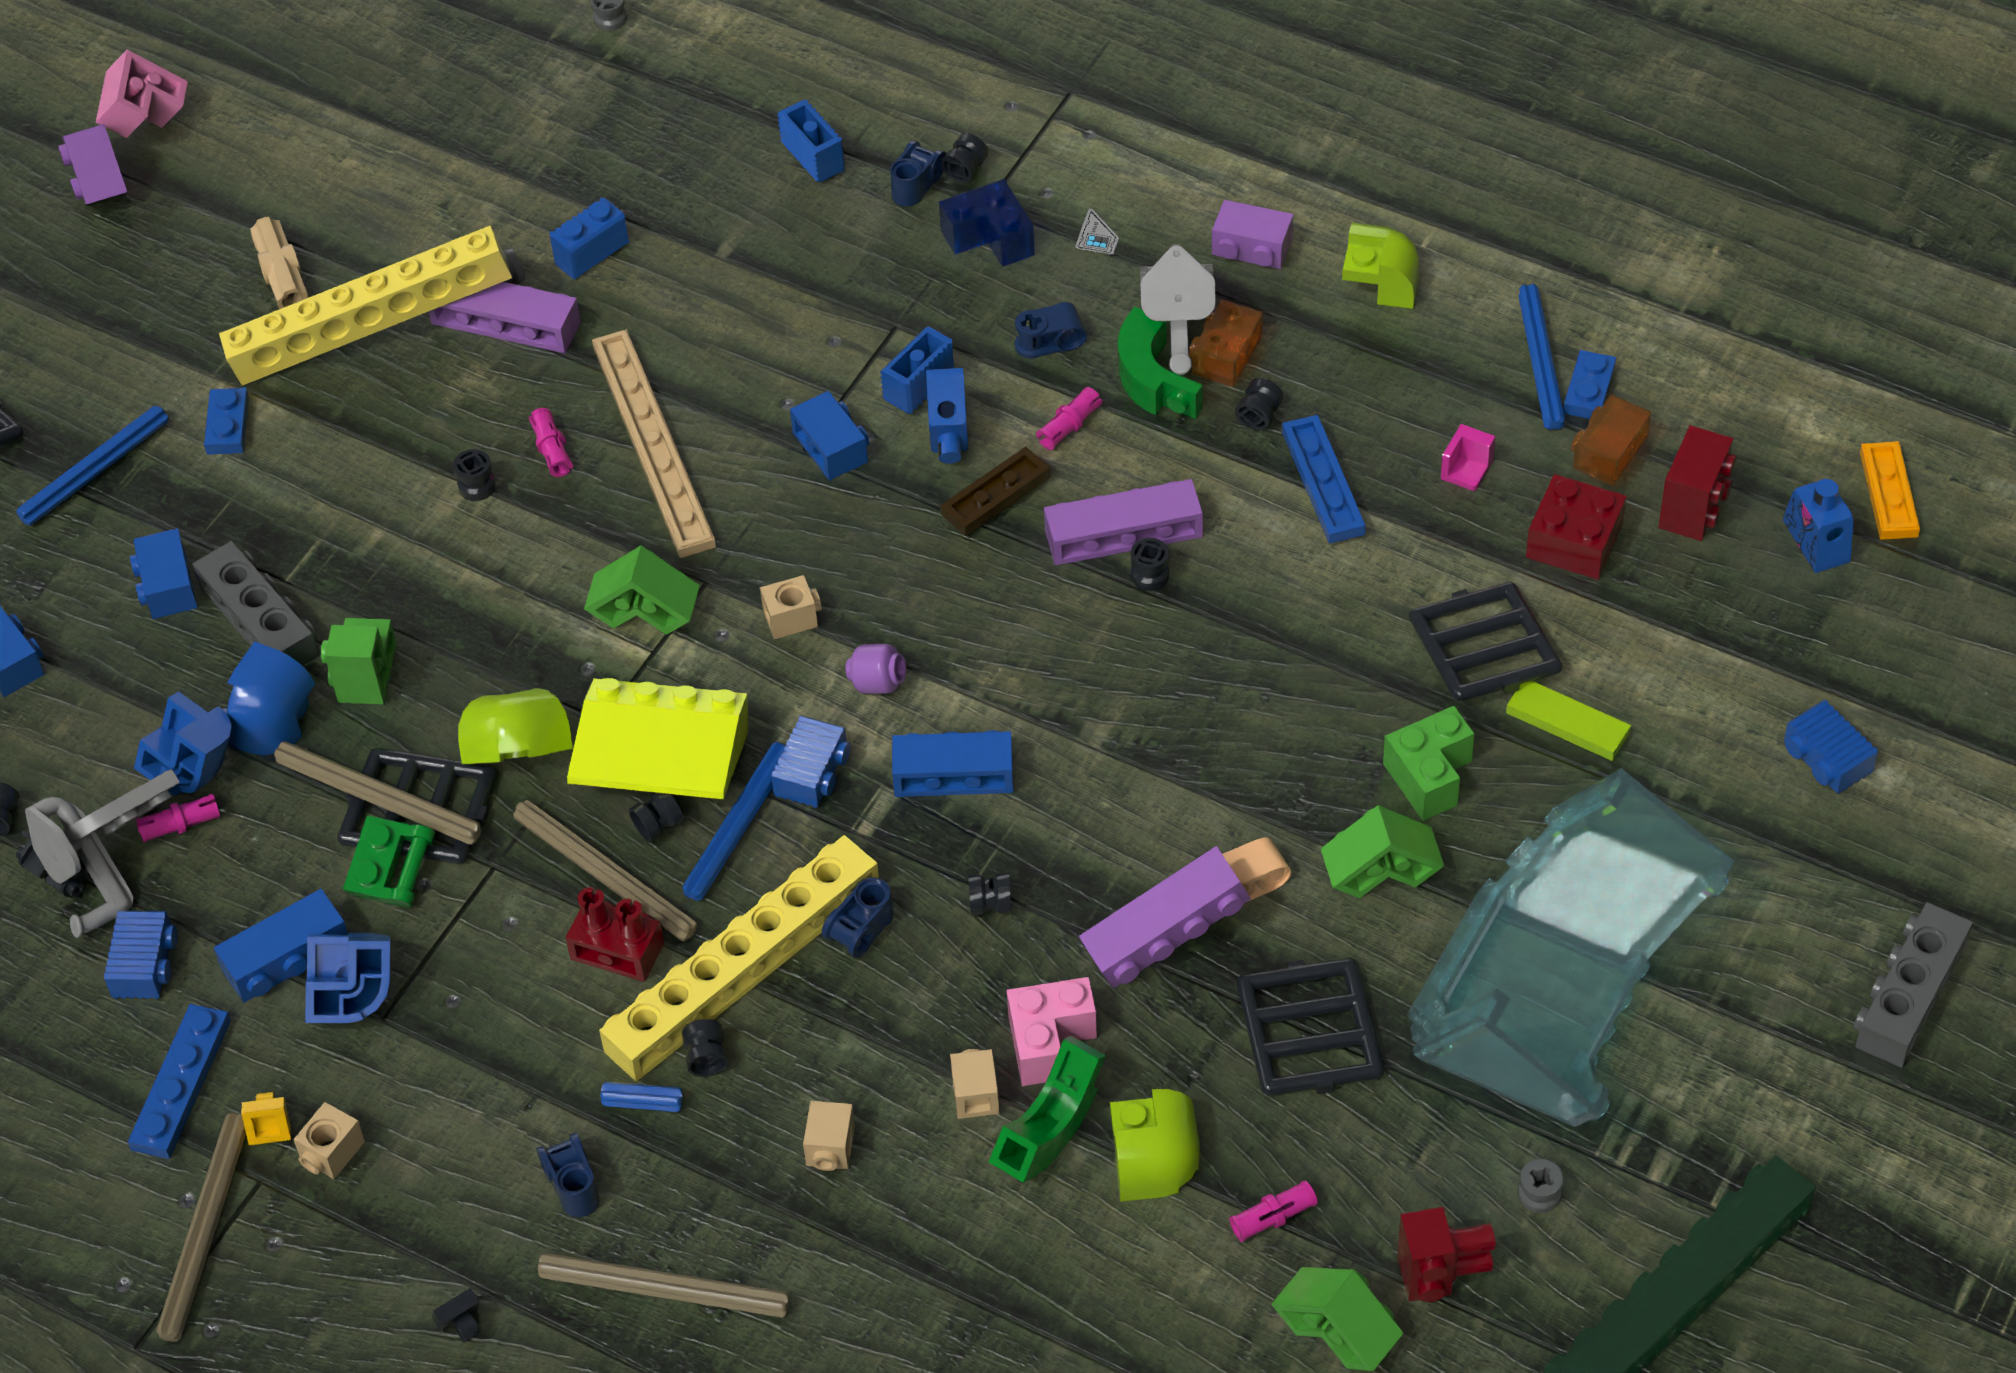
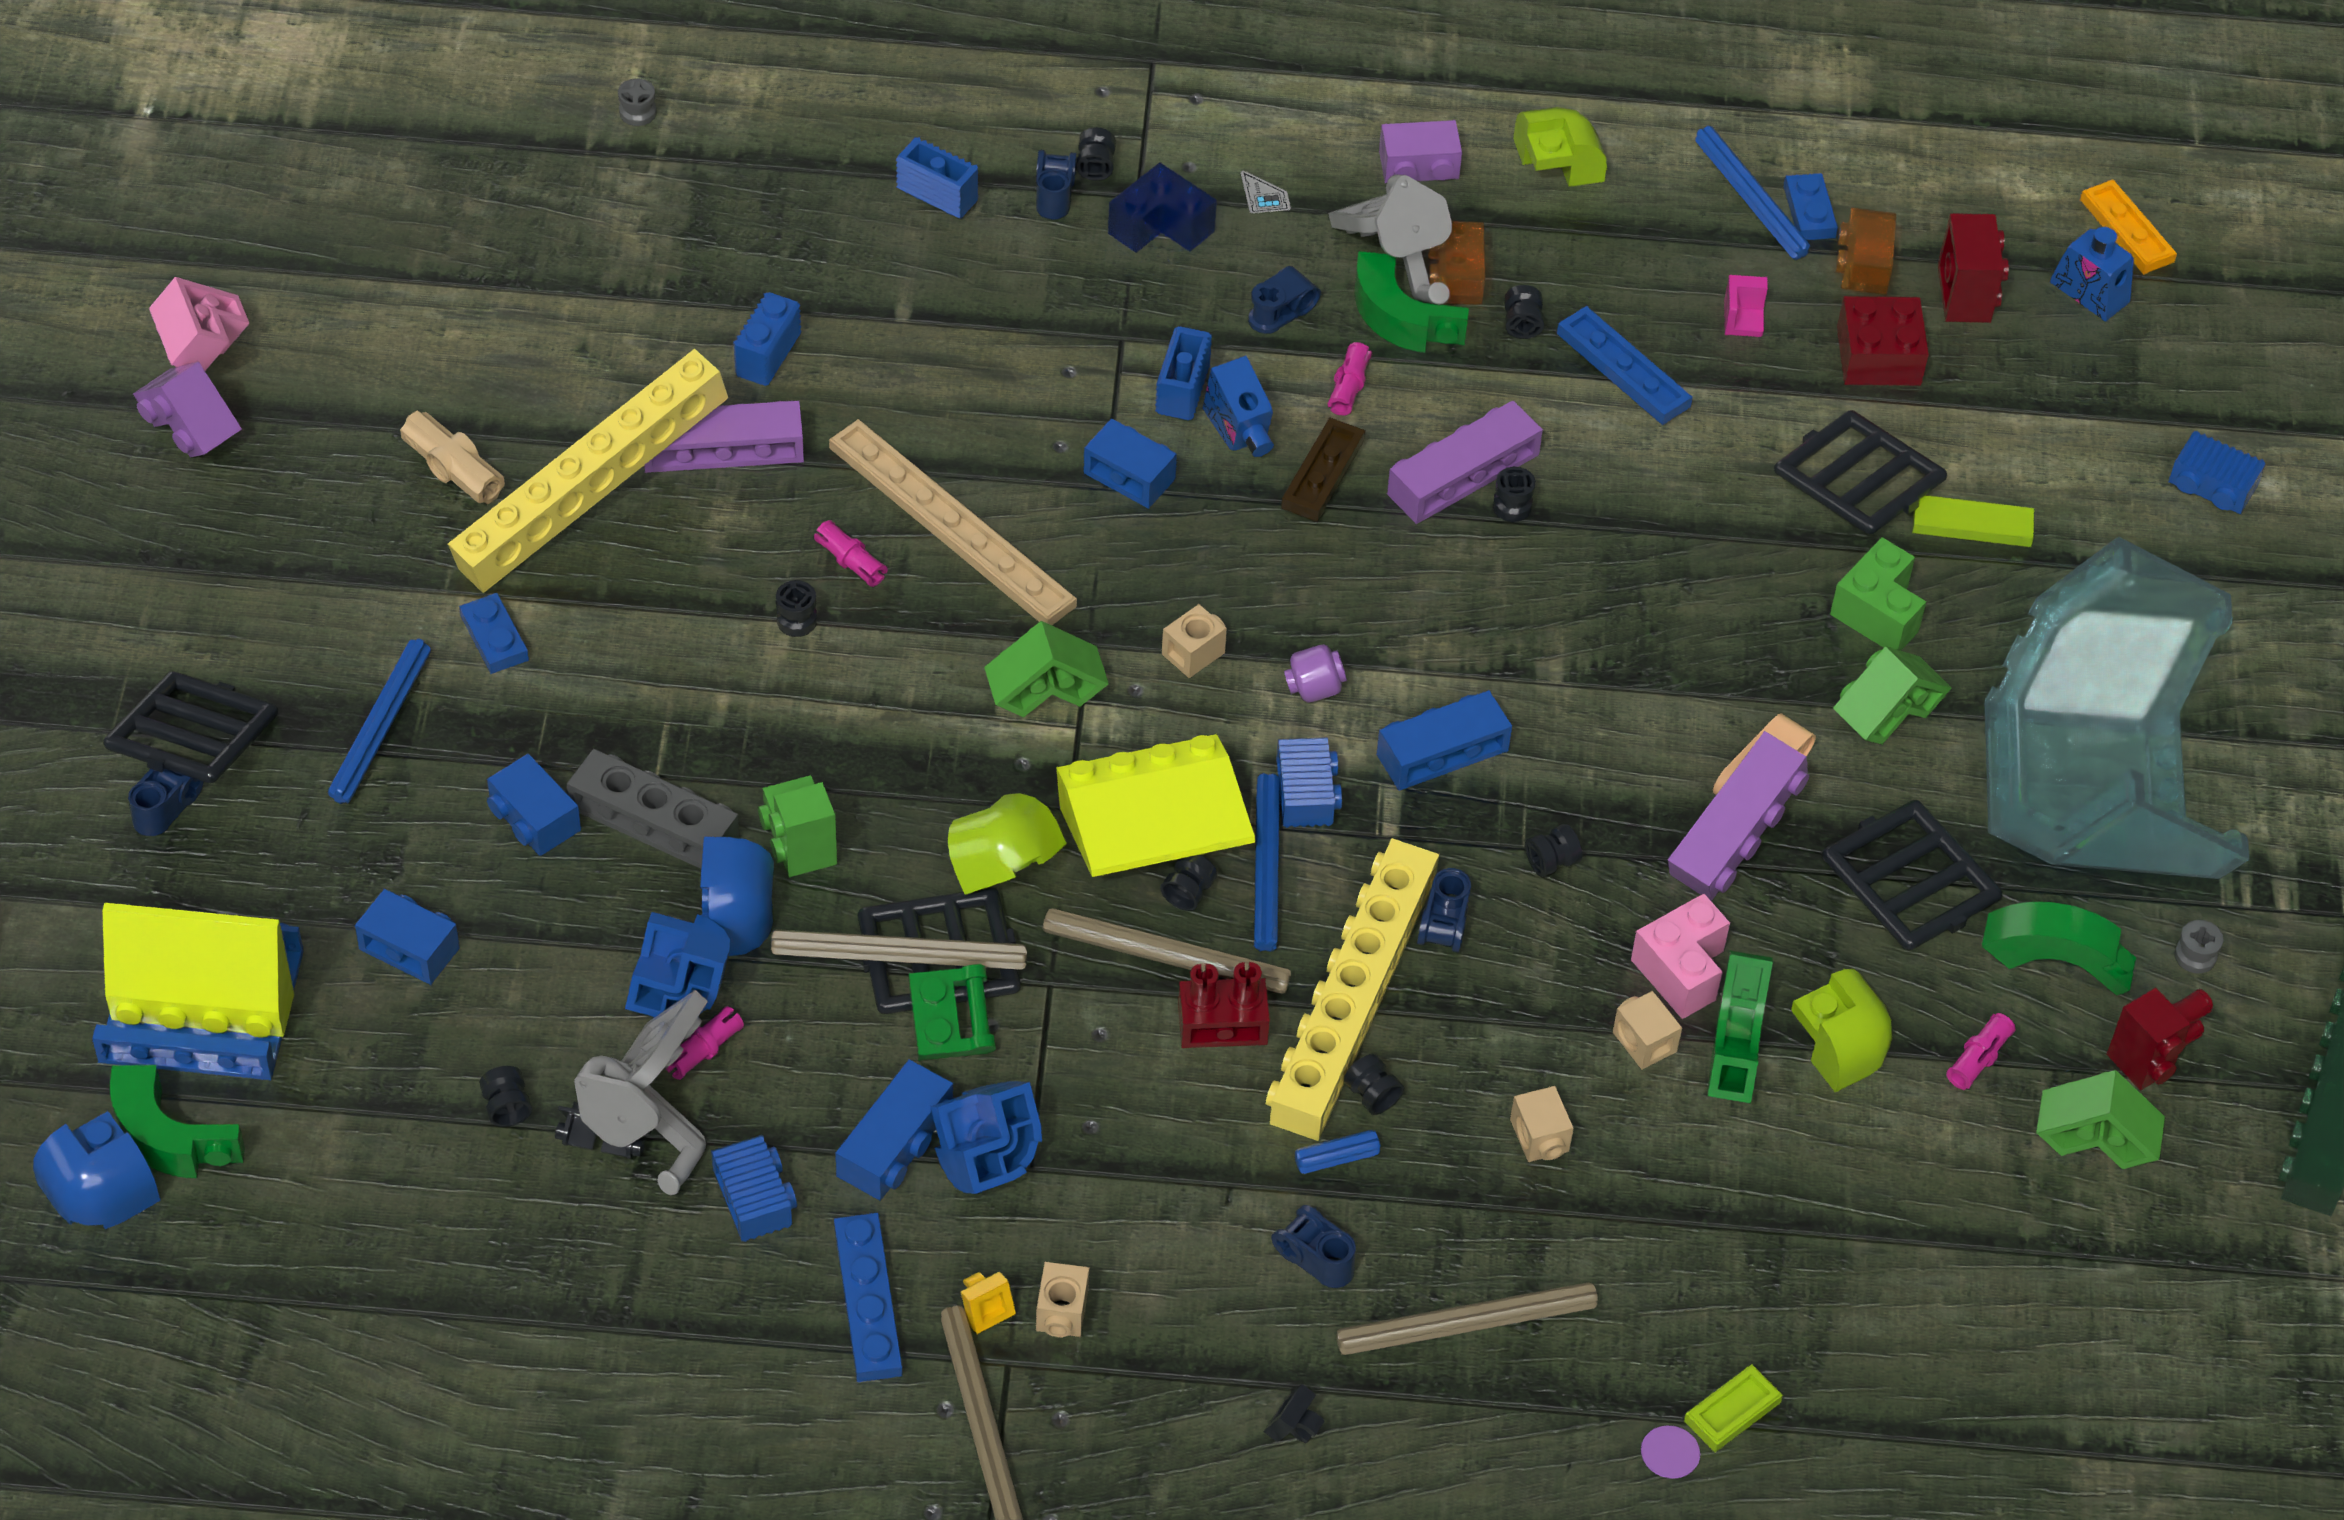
camera: 30 degrees left, 0 degrees up
none -> green arch [1982,902,2136,996]

